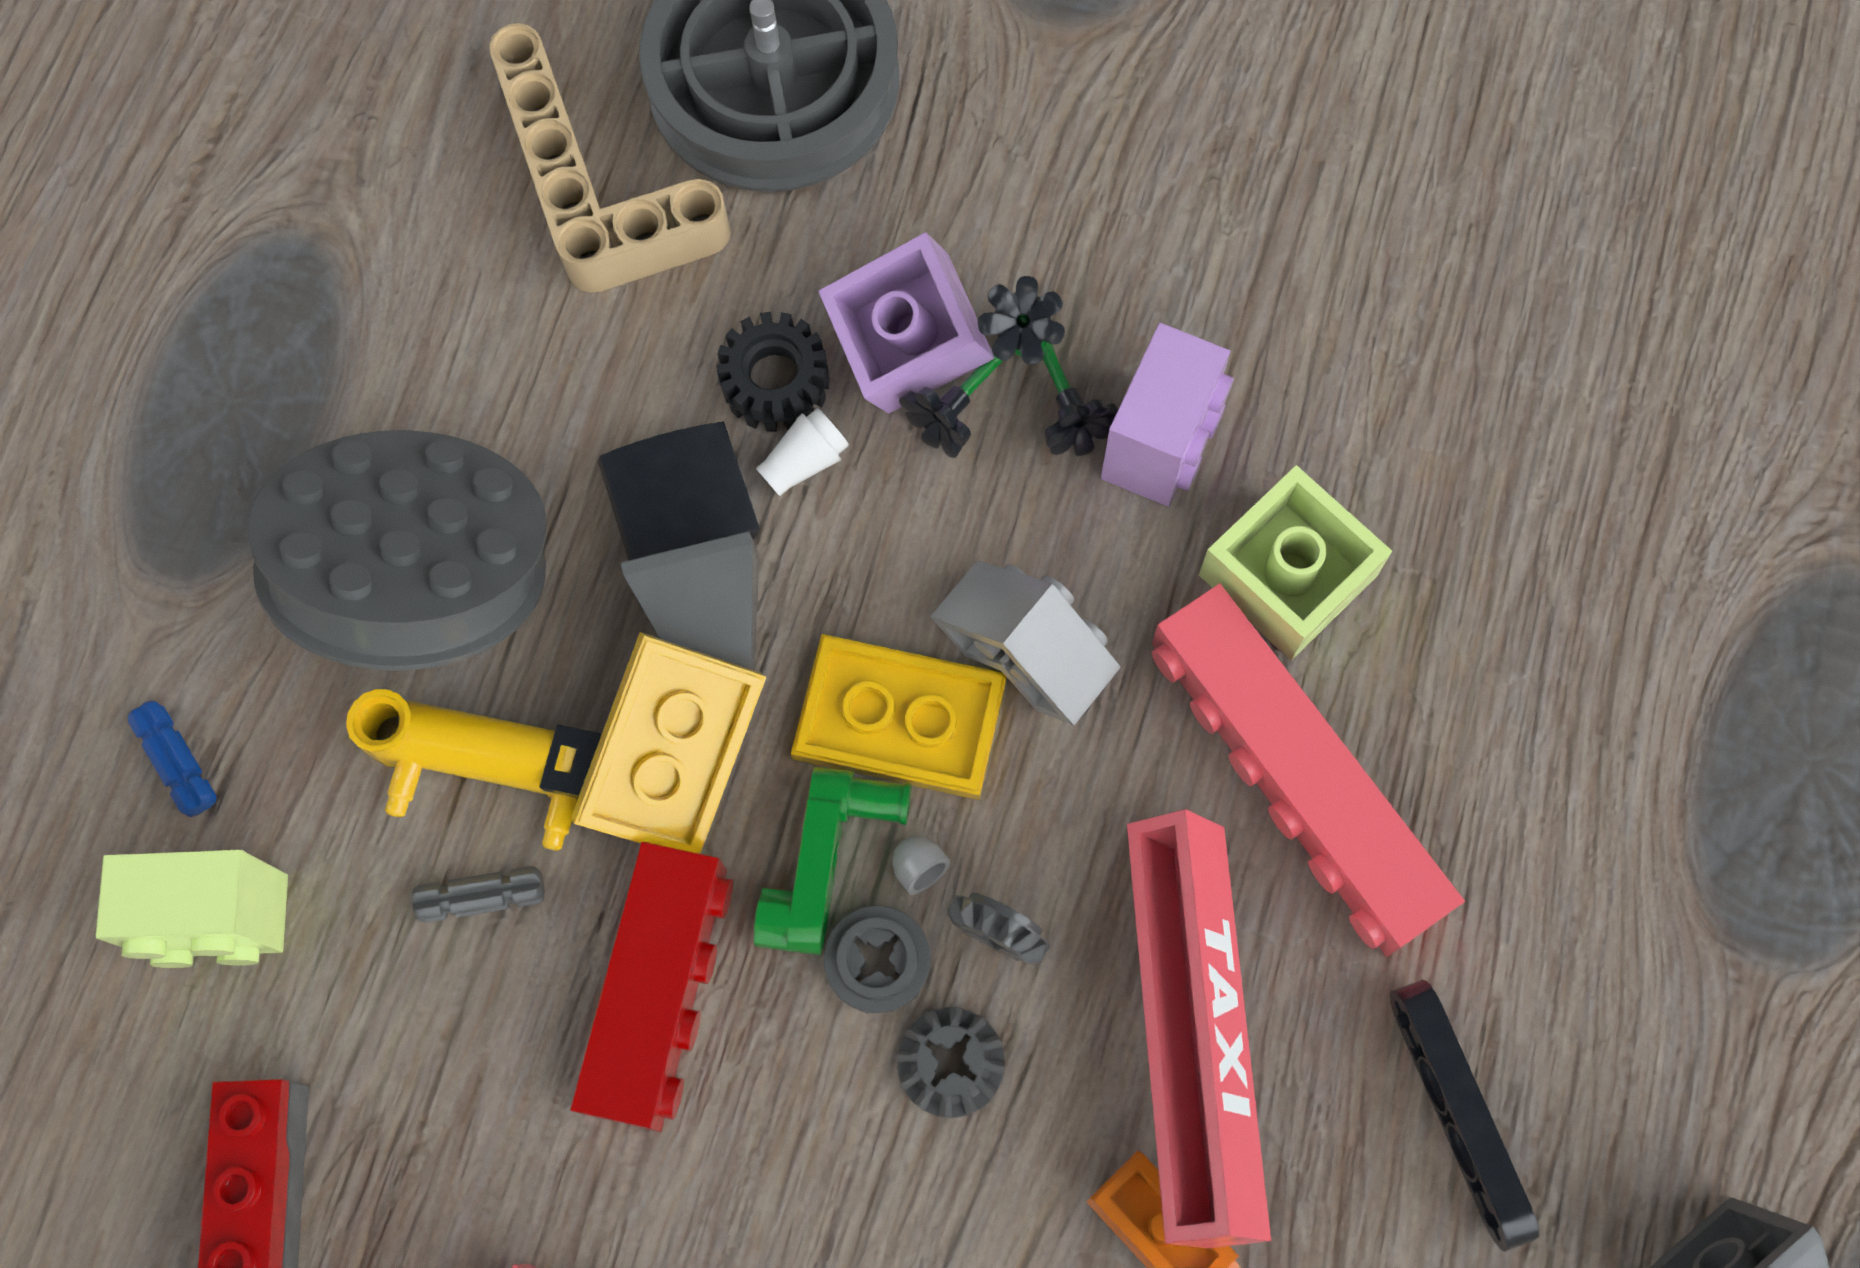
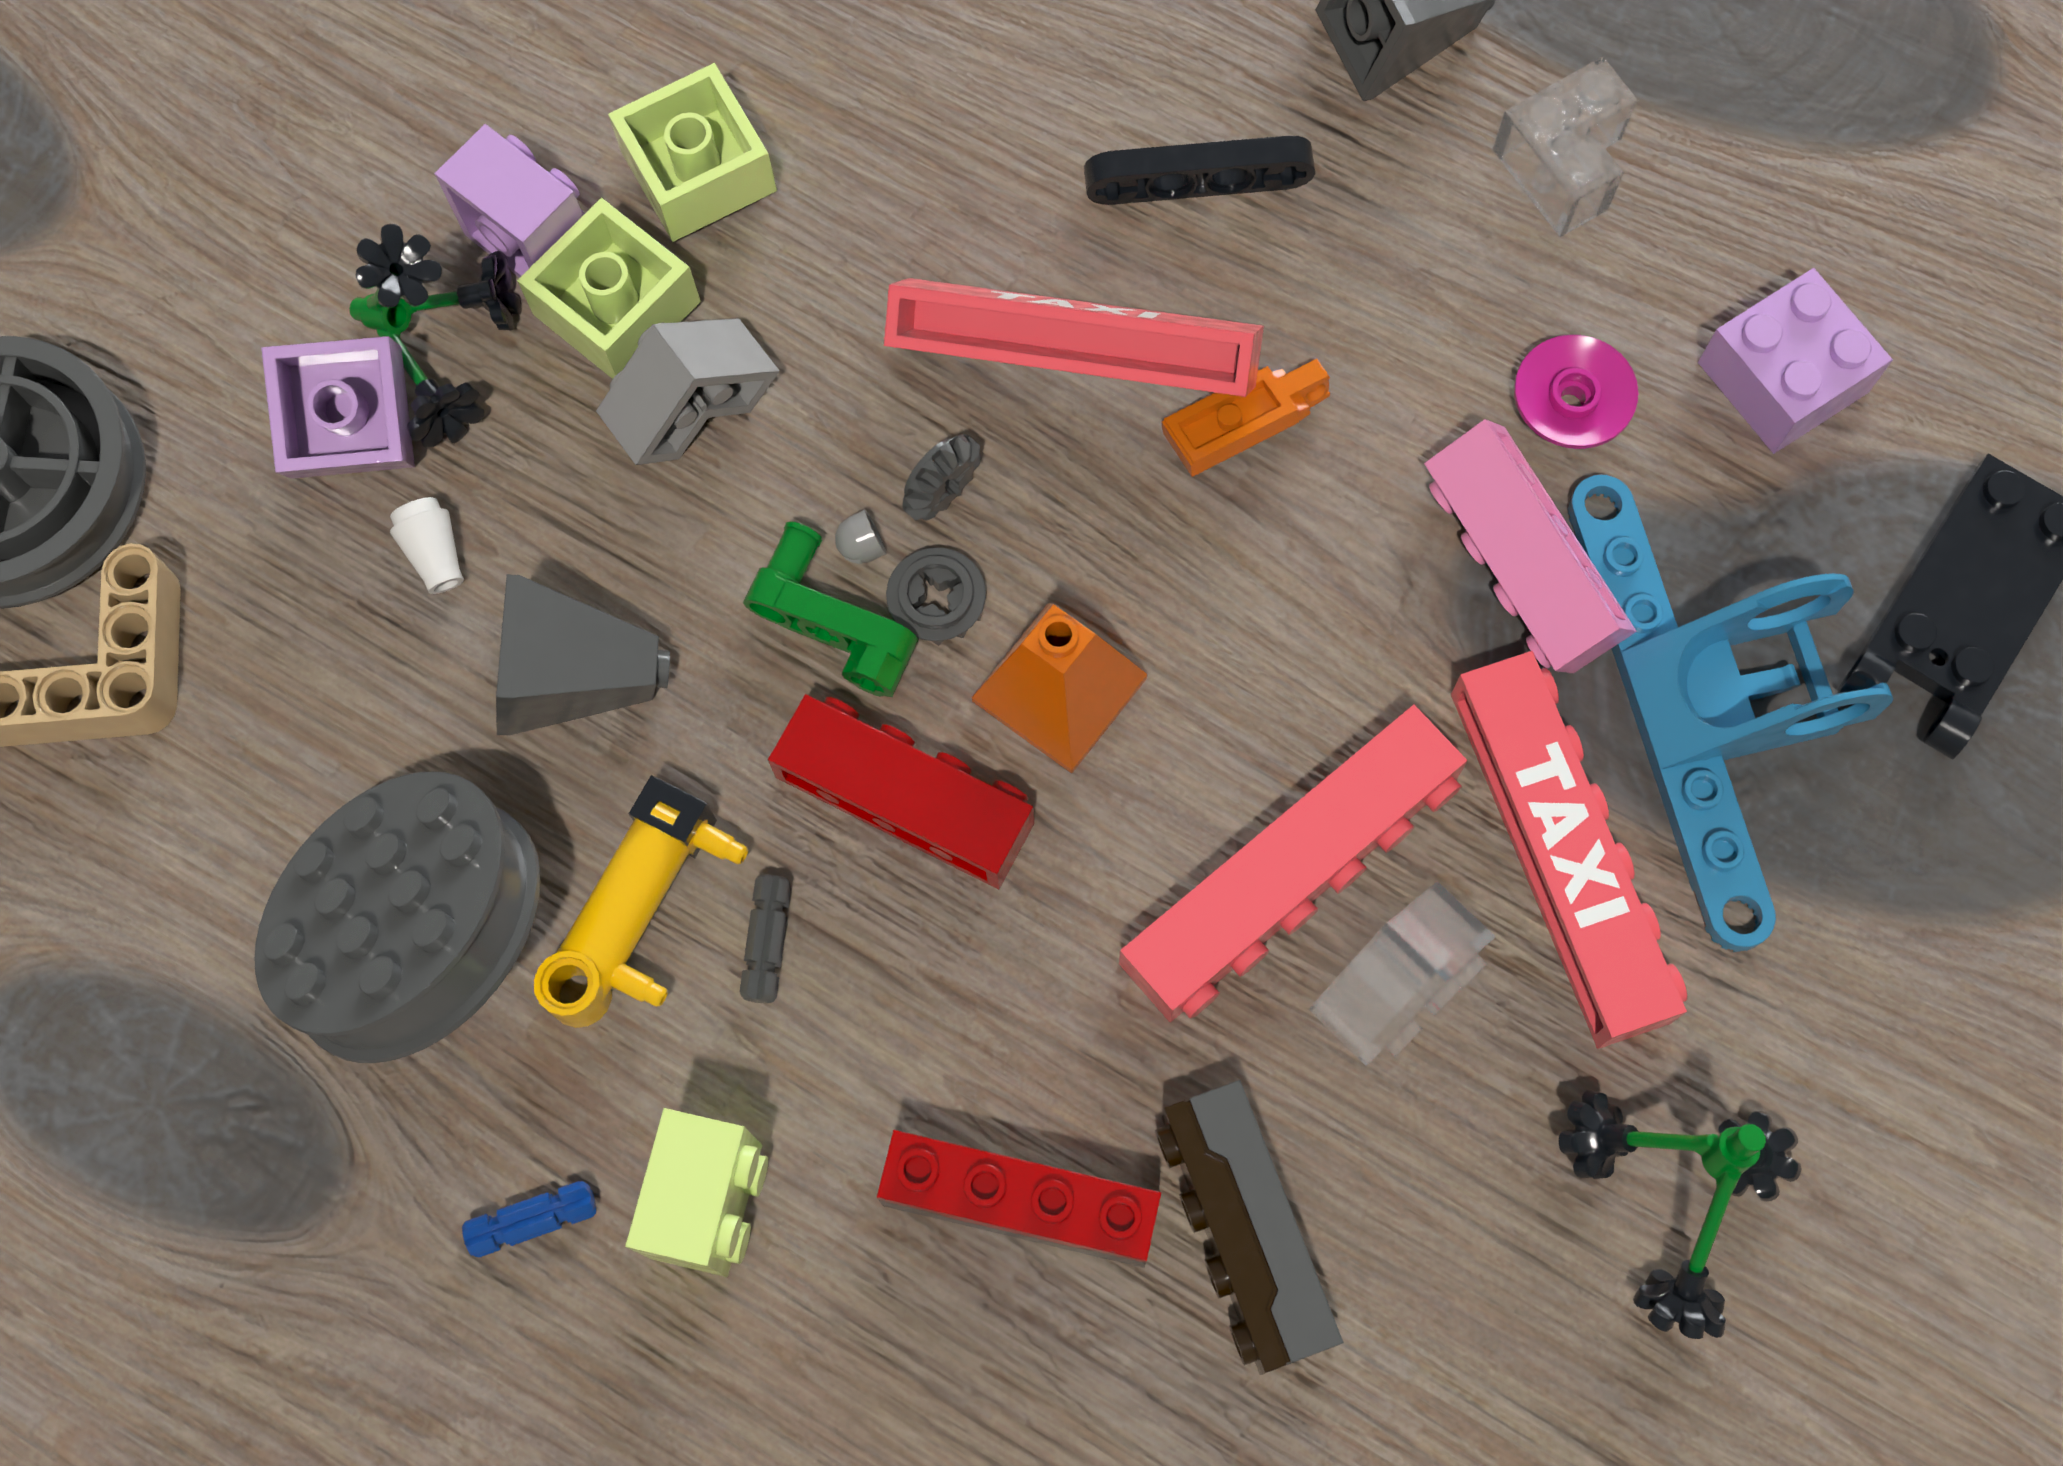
camera: 75 degrees left, 0 degrees up
yellow tile [571,632,766,854] -> none
black slope [598,421,760,561] -> none
black tyre [716,312,830,432] -> none
yellow tile [791,634,1007,800] -> none
dark grey gear [897,1006,1005,1118] -> none
coral brick [1151,583,1465,957] -> none
none -> yellowish green brick [517,197,701,379]
none -> orange slope [972,603,1148,774]

